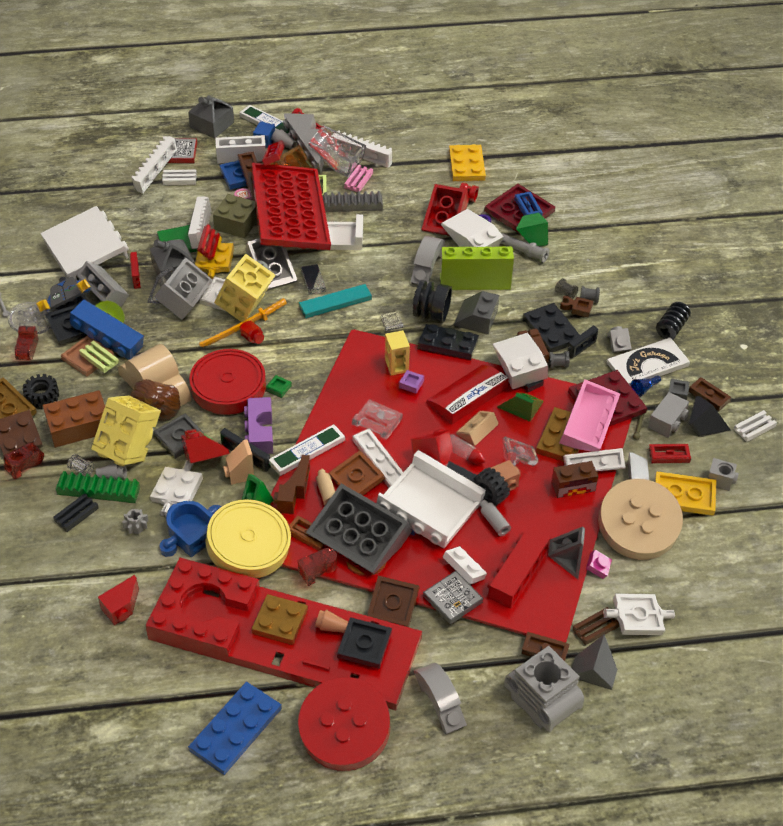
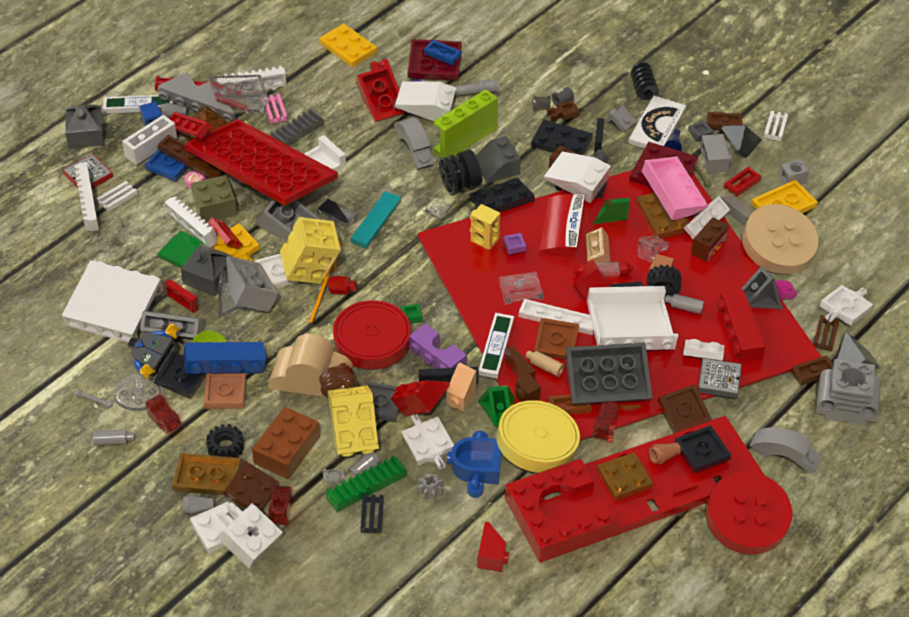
camera: 40 degrees left, 0 degrees up
yellowish green tile [79,340,119,373] -> none
blue plate [188,681,282,775] -> none
green slope [516,213,548,247] -> none

